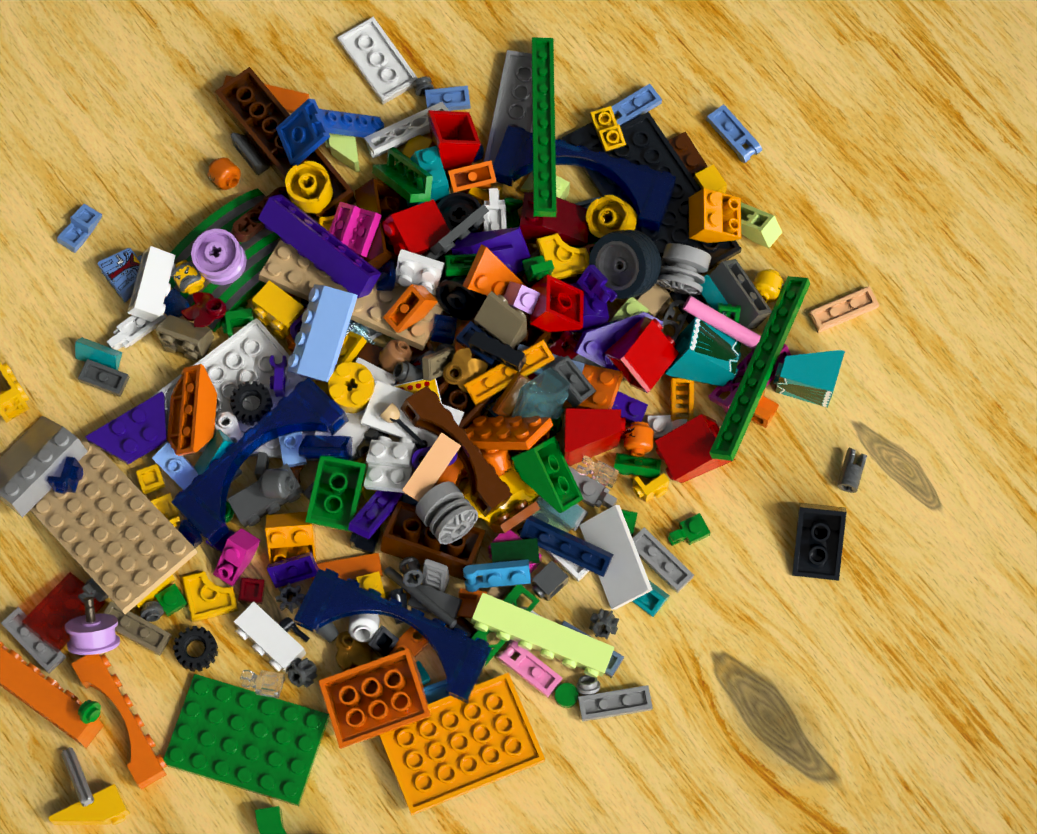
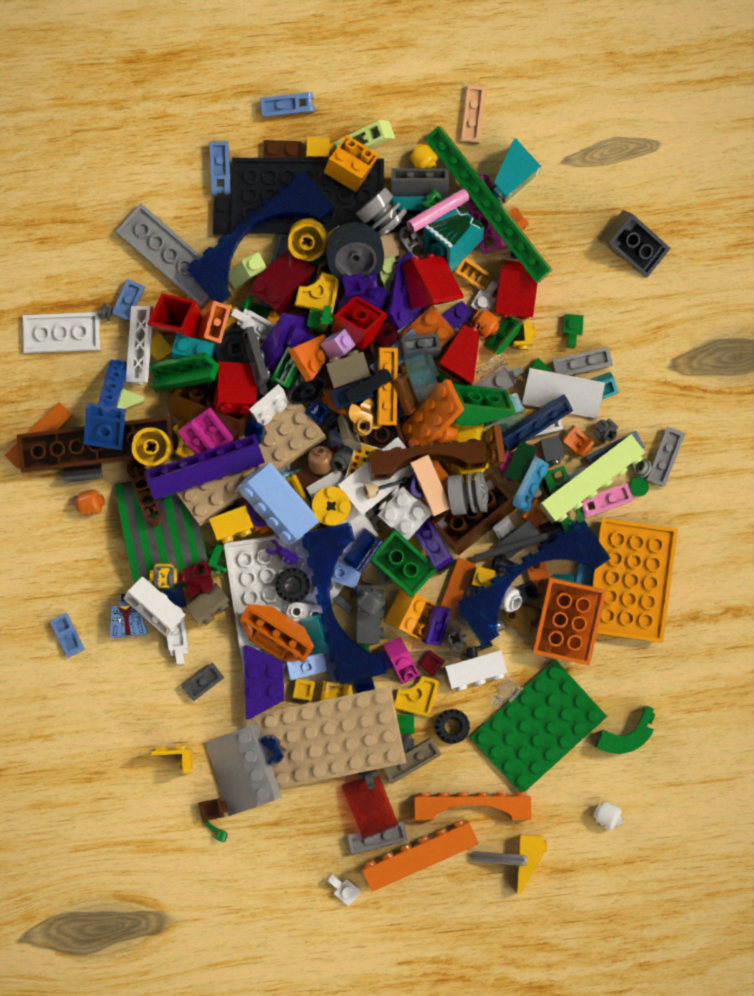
camera: 60 degrees left, 15 degrees up
lavender wheel [65,597,120,655] -> none
teal slope [75,337,122,370] -> none
green plate [78,700,101,724] -> none
lavender wheel [191,229,247,285] -> none
dark grey gear [287,658,318,688] -> none
orange slope [383,284,438,333] -> none
dark grey bush [399,557,424,587] -> none
green plate [531,37,557,217] -> none
yellow slope [590,106,626,152] -> none
dark grey hinge [837,447,867,493] -> none
none -> orange bracket [560,425,595,457]

